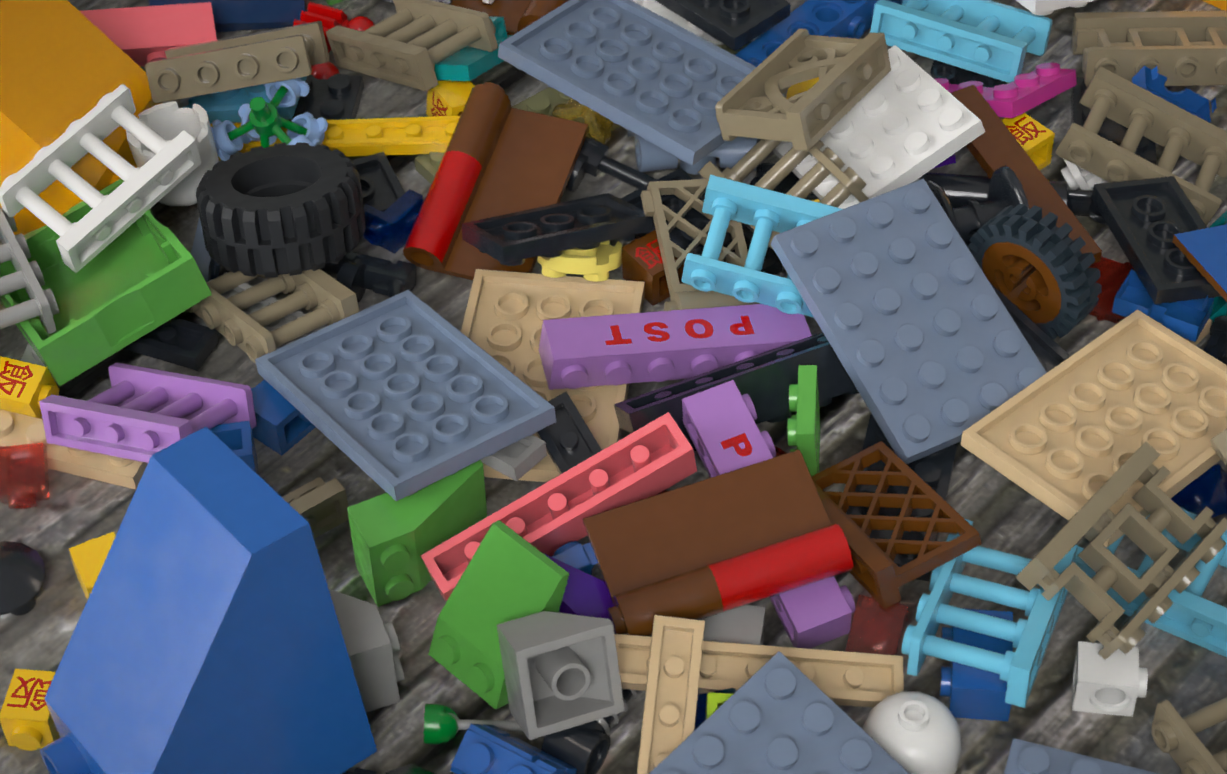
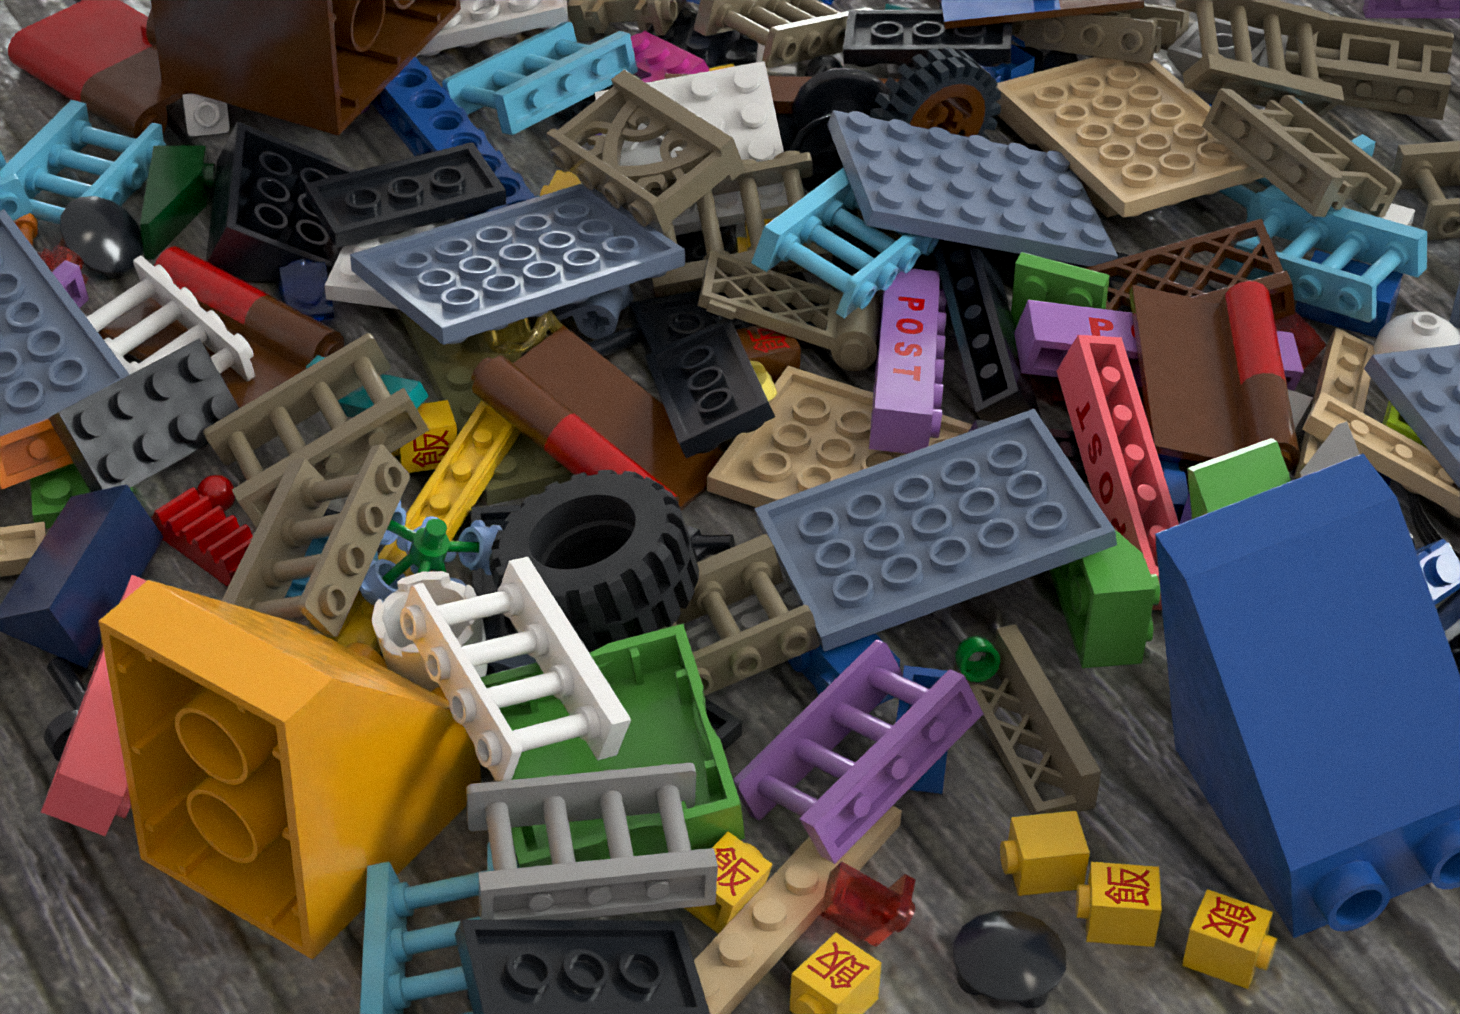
camera: 75 degrees left, 5 degrees down
none -> green hinge [932,606,1000,682]
none -> yellow brick [1075,862,1162,947]

